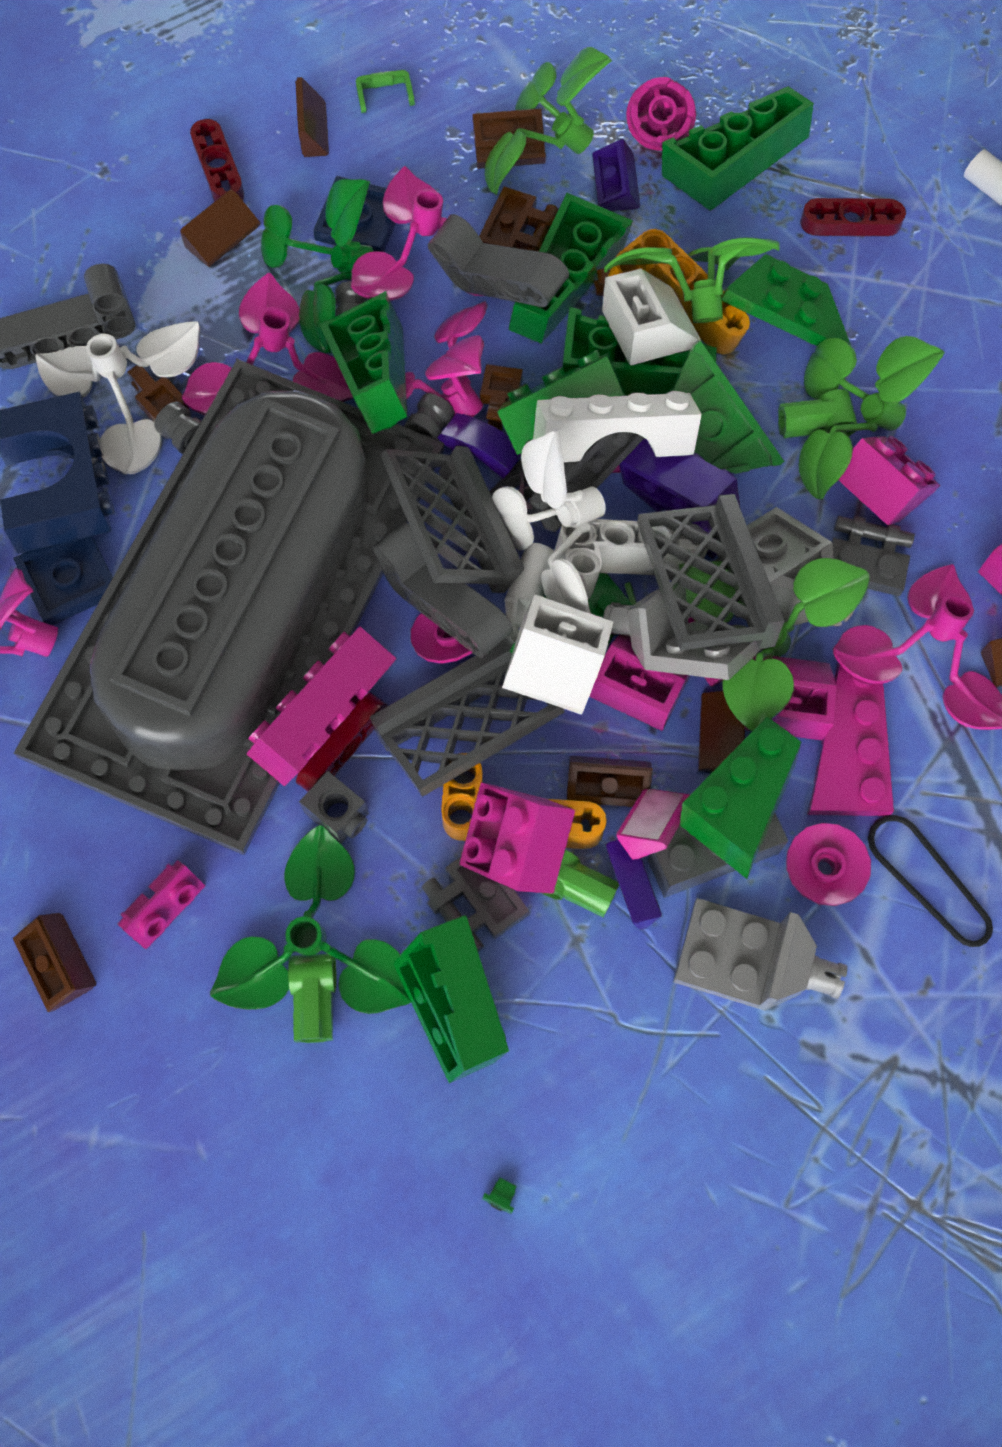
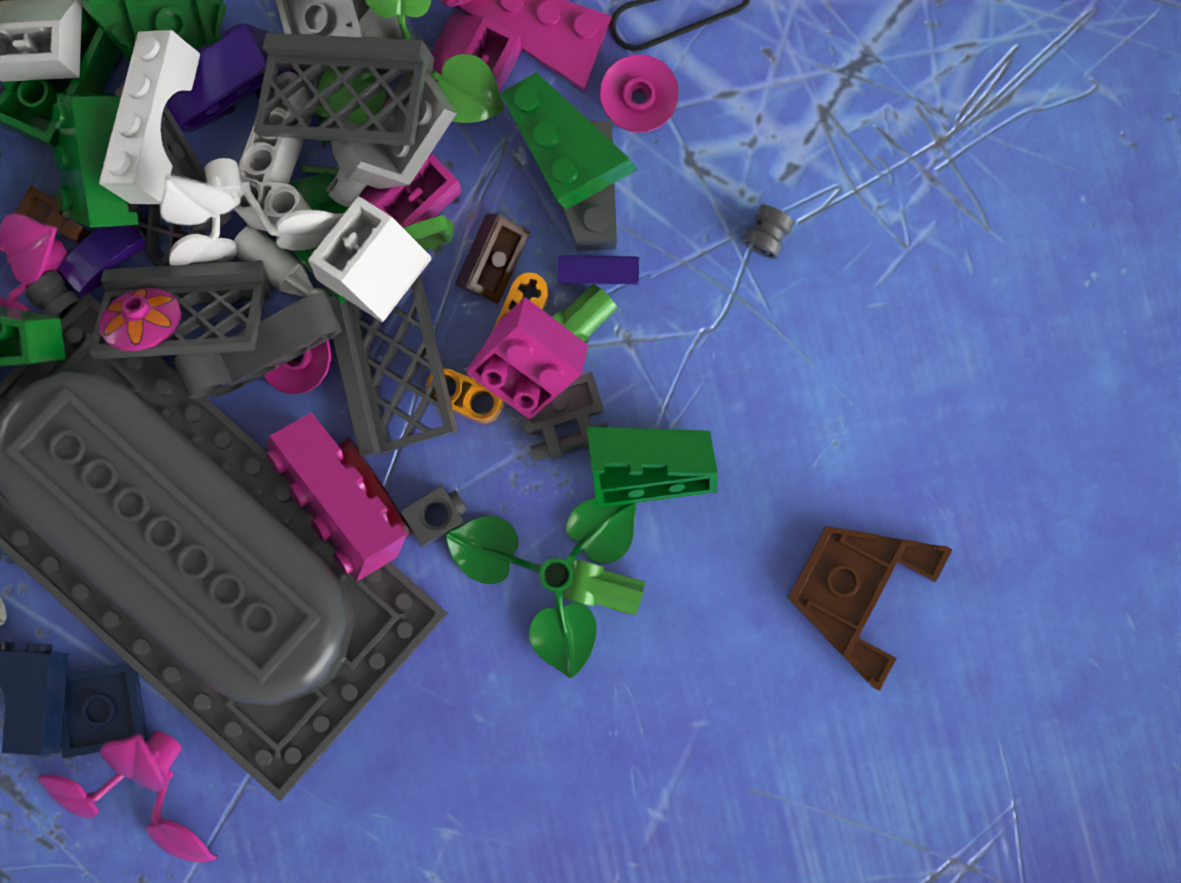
camera: 70 degrees left, 15 degrees up
reddish brown slope [12,913,97,1012] -> none
dark pink hinge [117,860,205,949] -> none
green piece [482,1177,517,1214] -> none
slope [616,789,690,860] -> none
light grey plate [673,898,847,1011] -> none
reddish brown slope [698,691,745,772] -> none
none -> dark pink dish [99,288,181,351]
none -> bright green piece [404,215,455,251]
none -> dark grey wheel [741,204,795,259]
none -> reddish brown wing [787,526,953,691]

